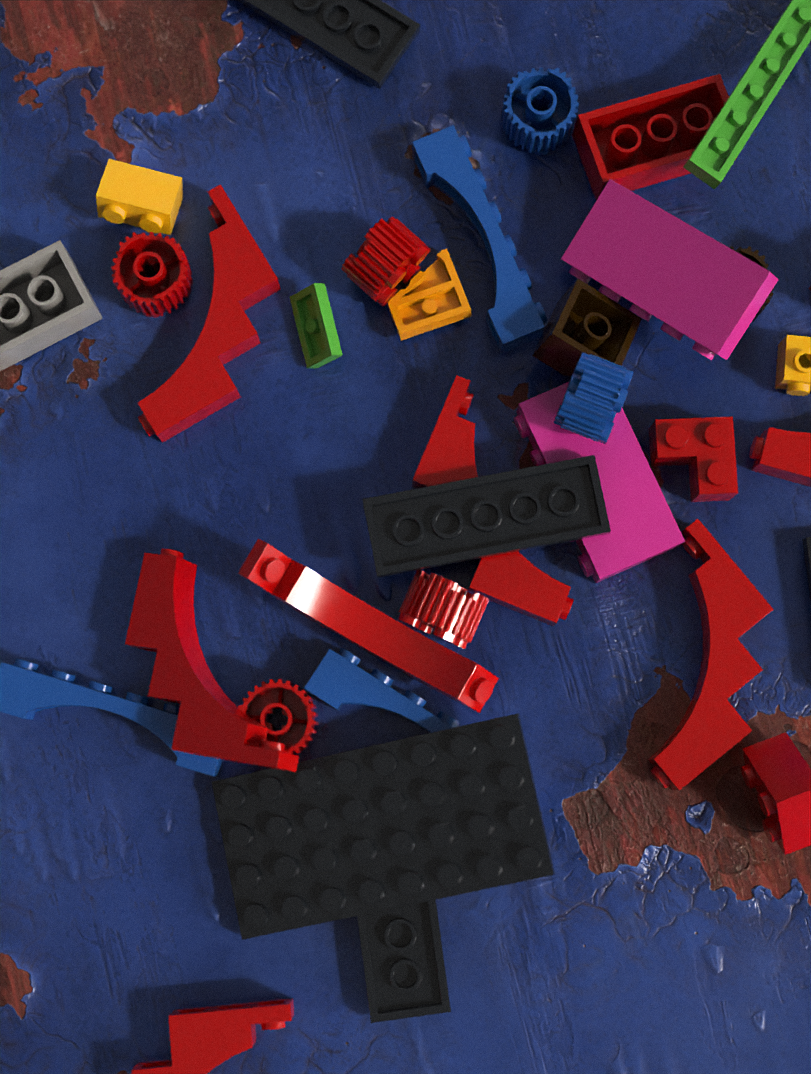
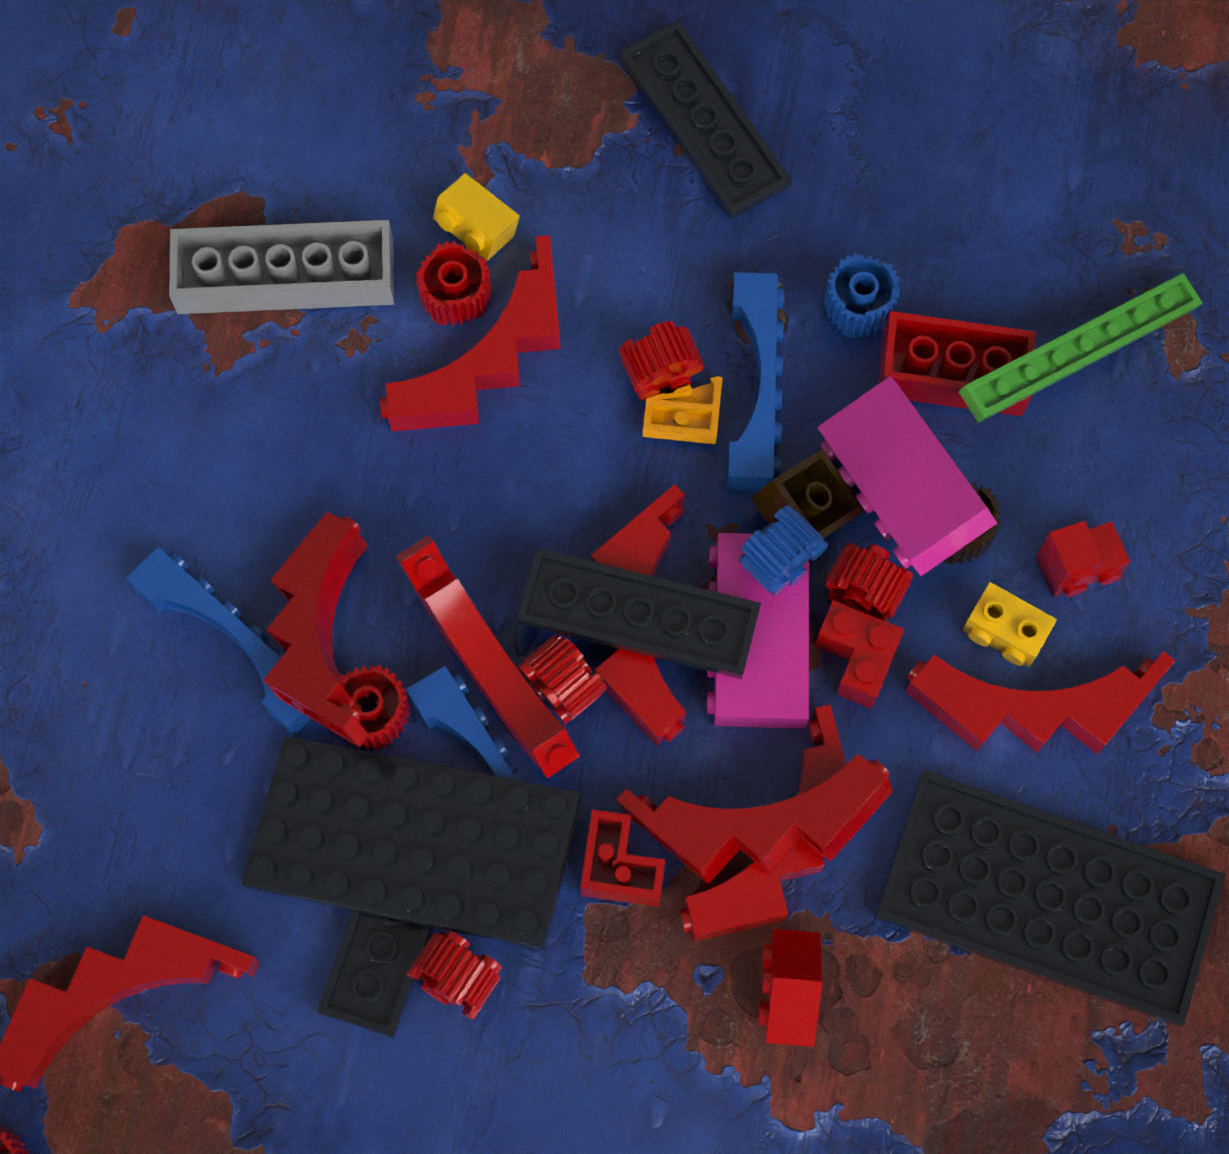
camera: 25 degrees right, 10 degrees down
bright green plate [289,283,343,368] -> none
none -> red brick [406,931,502,1020]
none -> red brick [580,810,665,907]
none -> red arch [616,754,893,884]
none -> red brick [825,543,913,622]

